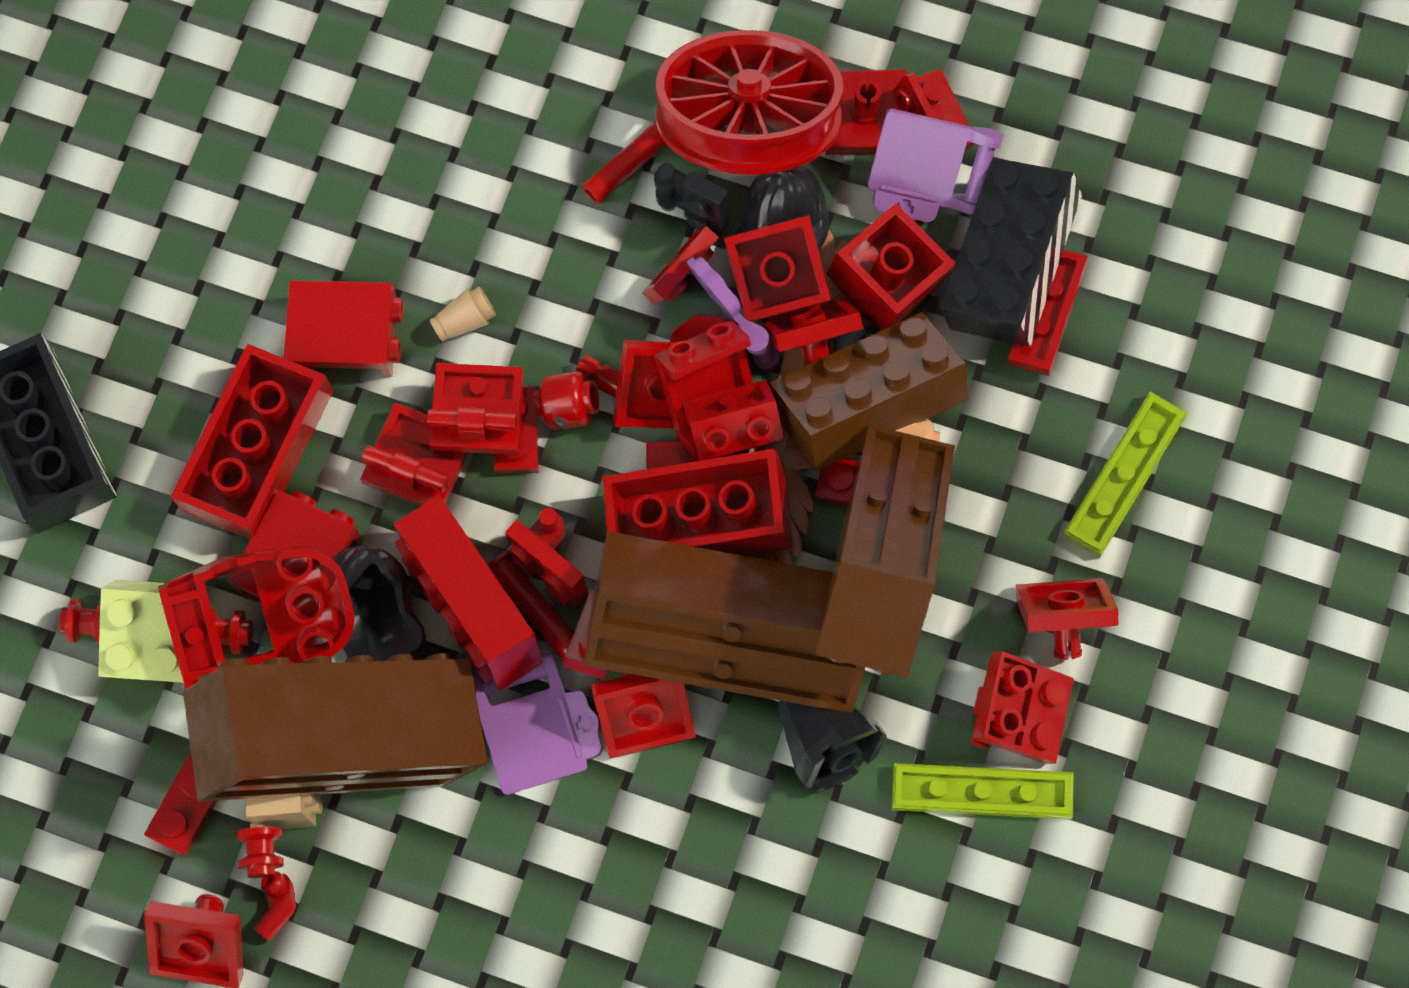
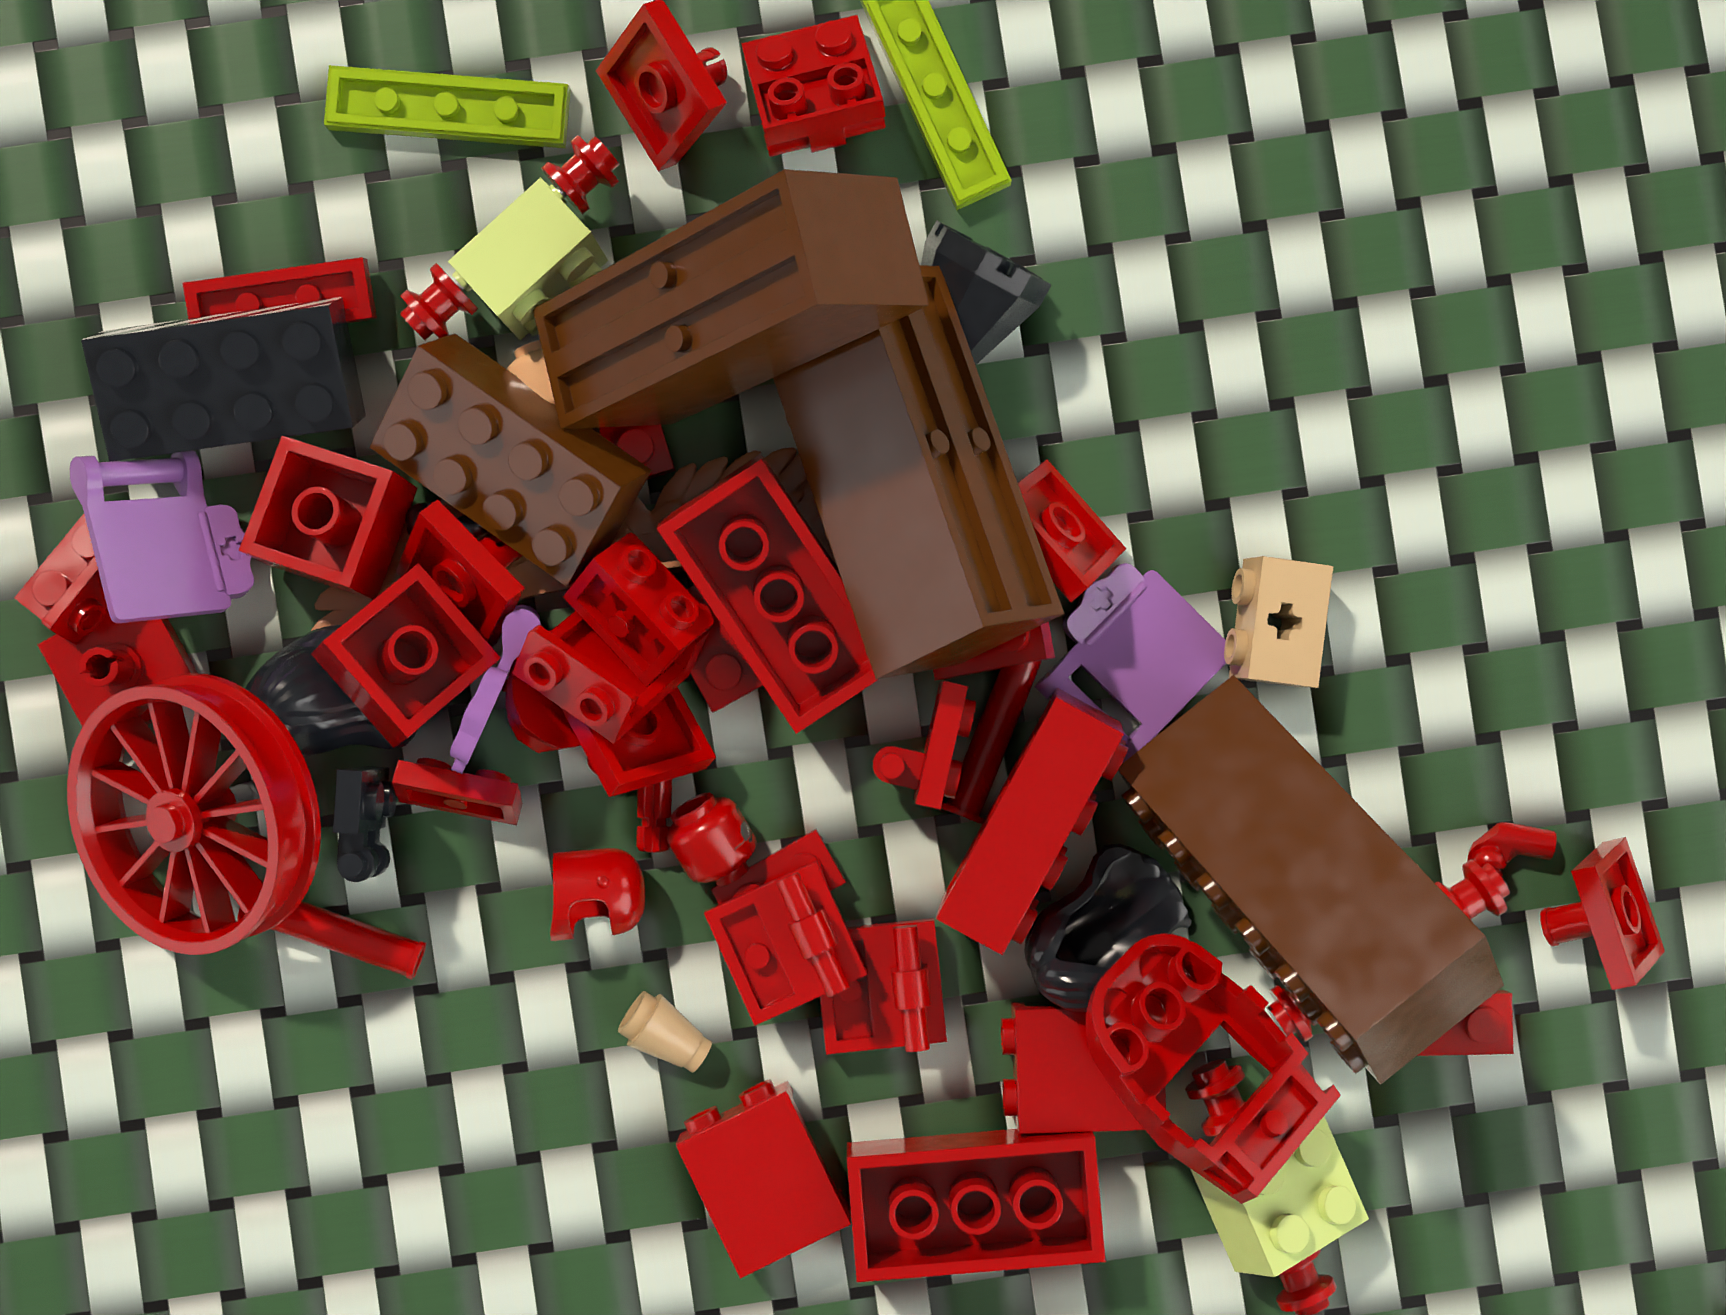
camera: 120 degrees left, 15 degrees up
none -> yellowish green brick [400,135,620,341]
none -> red helmet [550,848,645,941]
none -> tan brick [1224,556,1333,688]

